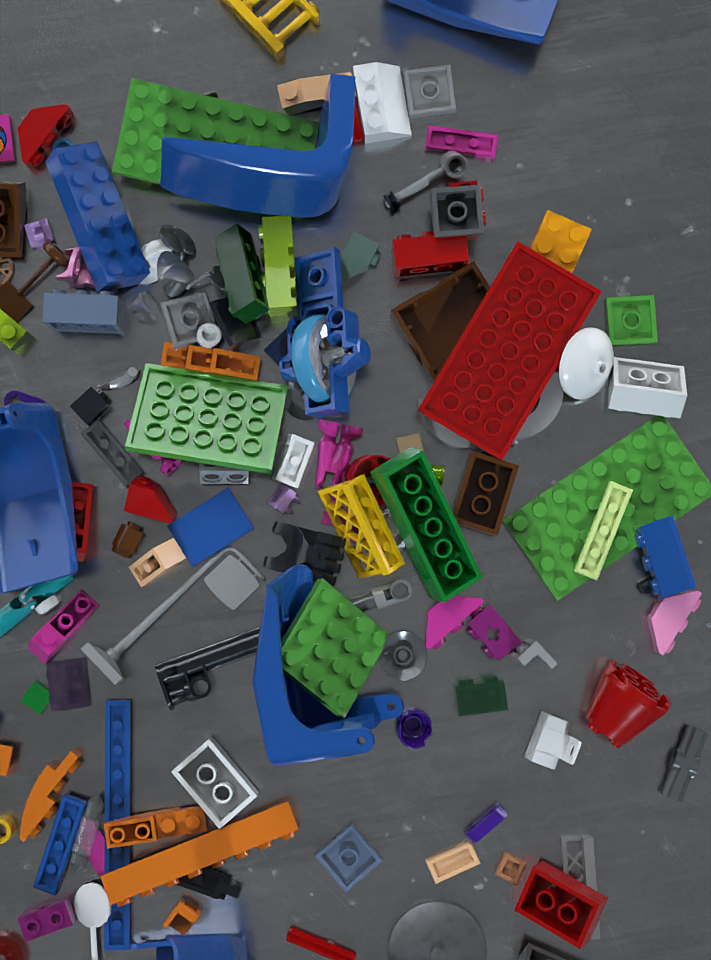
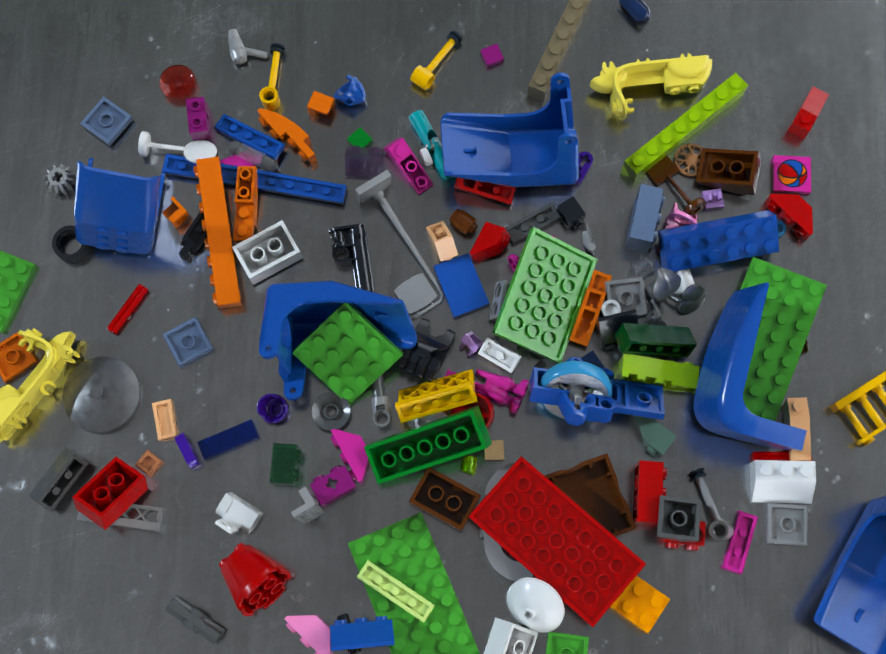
camera: 105 degrees right, 10 degrees down
none -> clear blue tile [197,419,260,461]

